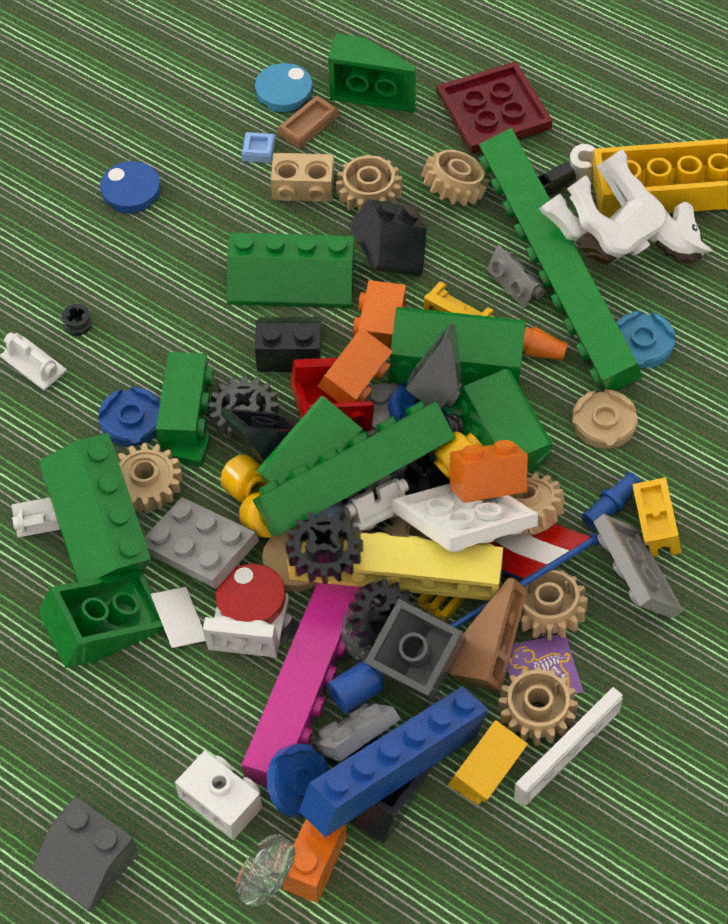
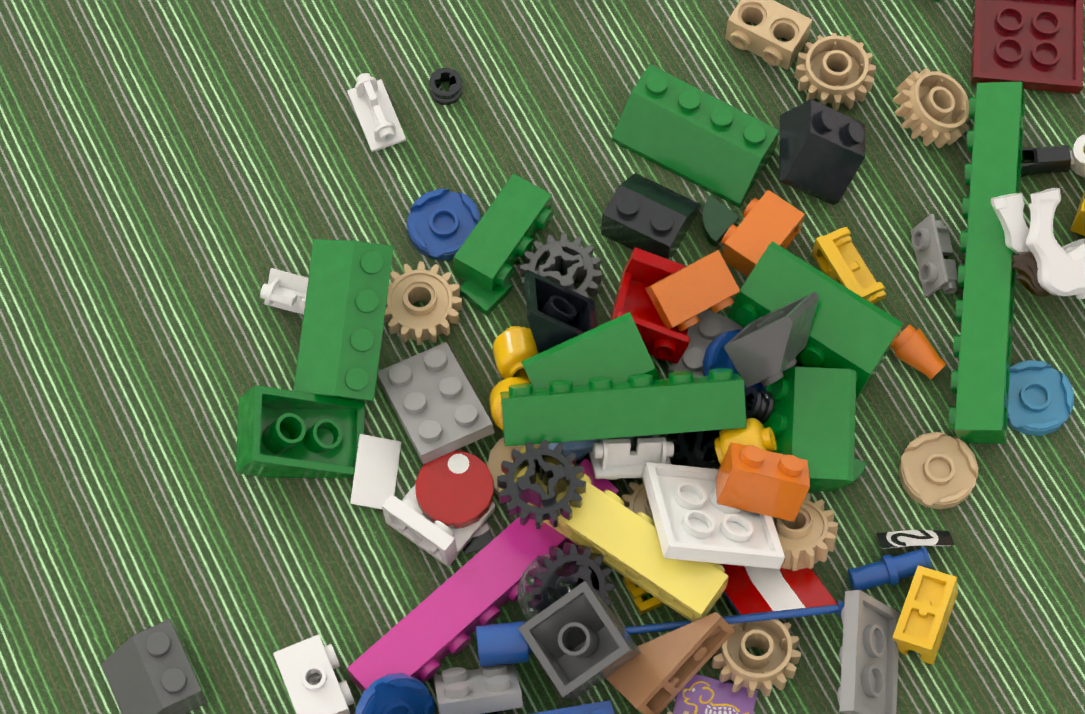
camera: 25 degrees right, 10 degrees up
none -> dark green tile [702,195,740,247]
none -> sticker [876,530,955,549]

